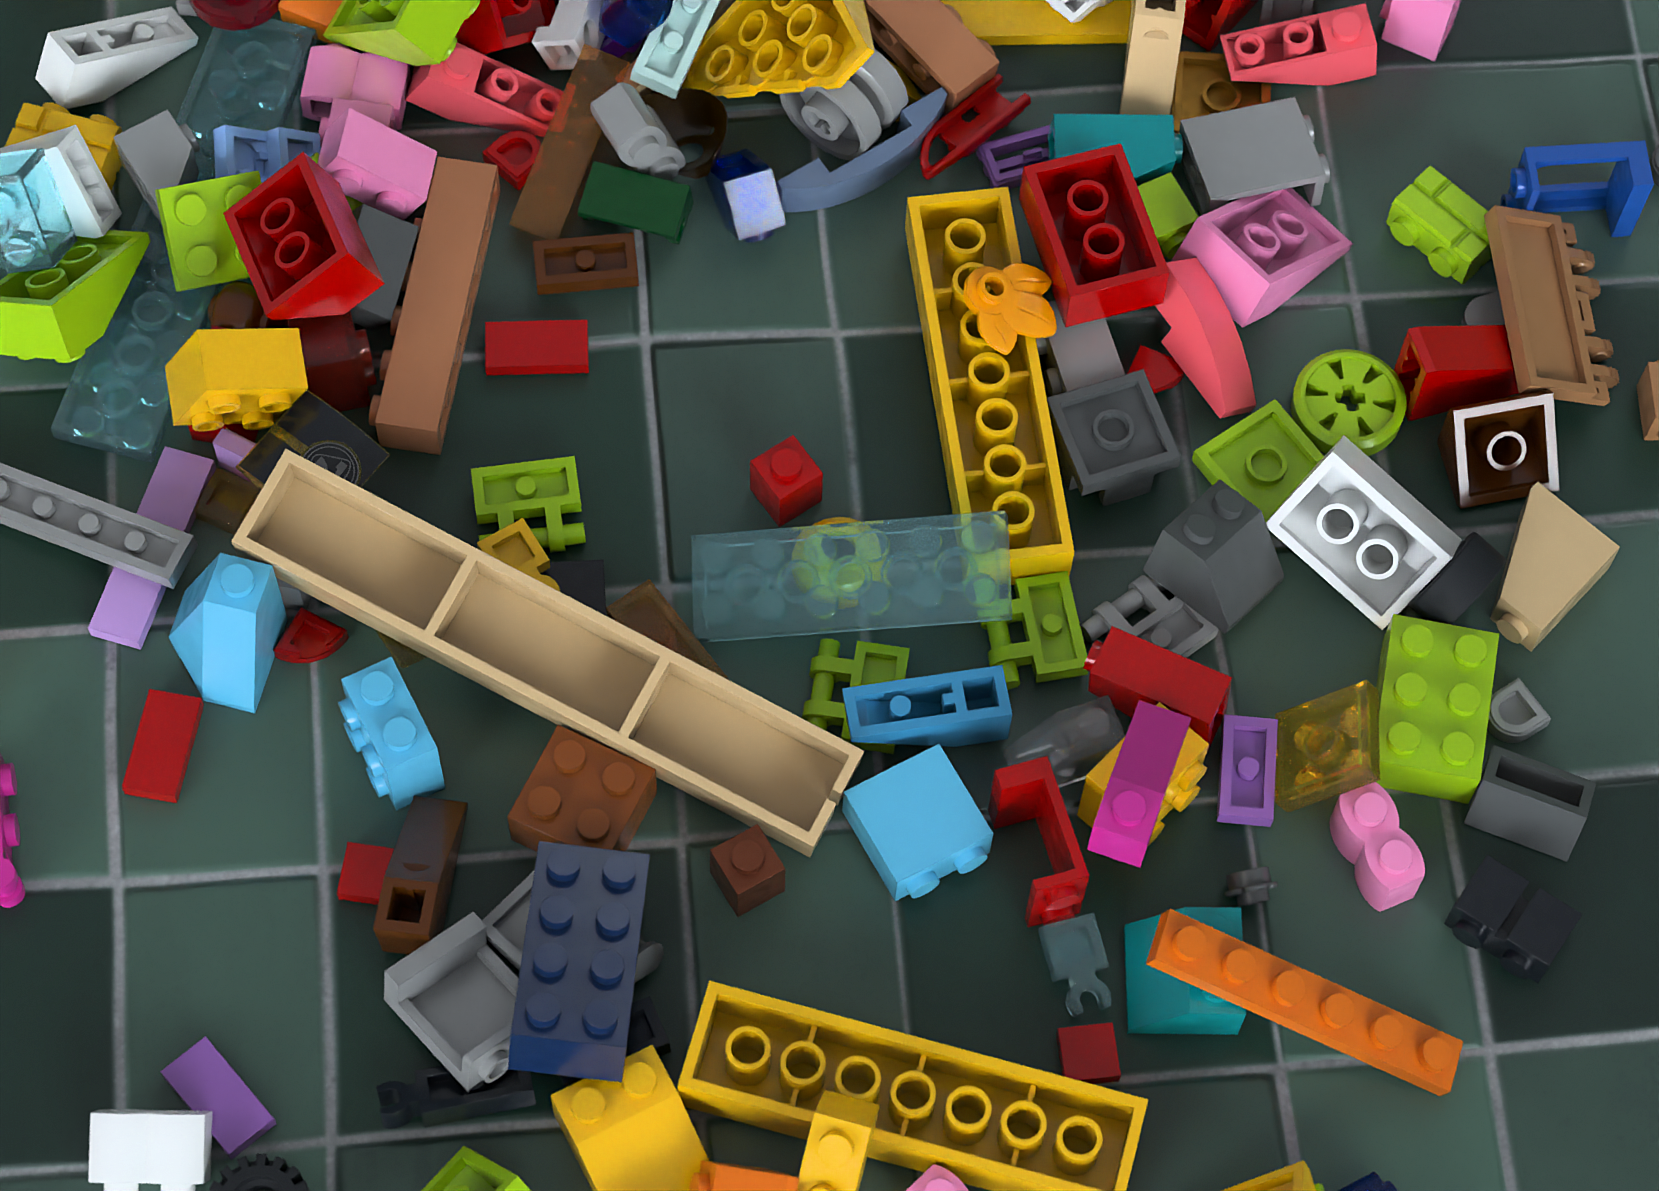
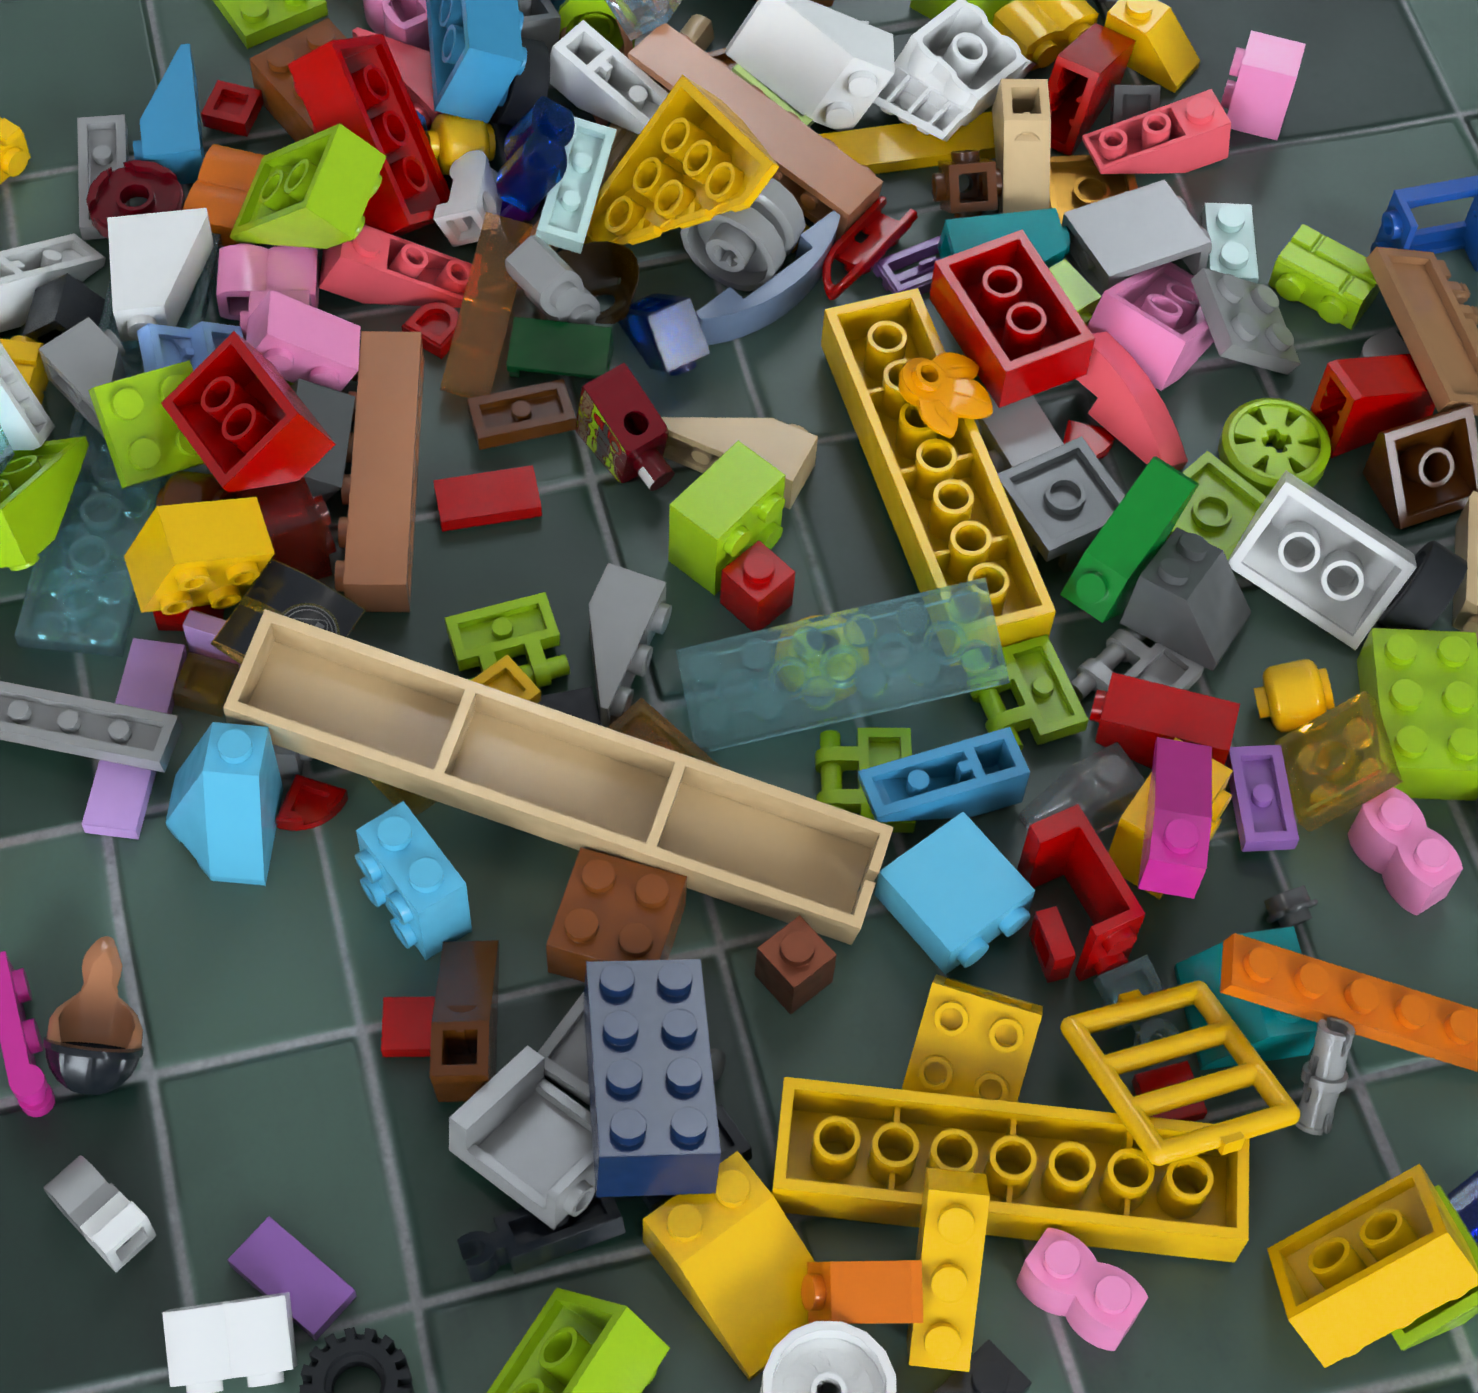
camera: 10 degrees left, 5 degrees down
red tile [122,689,204,803] -> none
none -> black brick [23,273,105,345]
none -> nougat piece [43,936,144,1095]
none -> leg [43,1155,157,1272]
none -> white slope [107,208,214,342]
none -> dark red torso [575,362,675,491]
none -> light grey slope [589,563,672,729]
none -> tan slope [661,417,818,509]
none -> lime brick [668,440,786,596]
none -> yellow bracket [902,974,1043,1102]
none -> reddish brown brick [931,150,1002,219]
none -> red tile [1029,906,1076,983]
none -> green slope [1060,457,1199,623]
none -> yellow bar [1060,980,1300,1166]
none -> light grey plate [1191,267,1301,375]
none -> light aqua plate [1201,203,1259,283]
none -> yellow head [1253,659,1335,732]
none -> light grey pin [1295,1017,1356,1135]

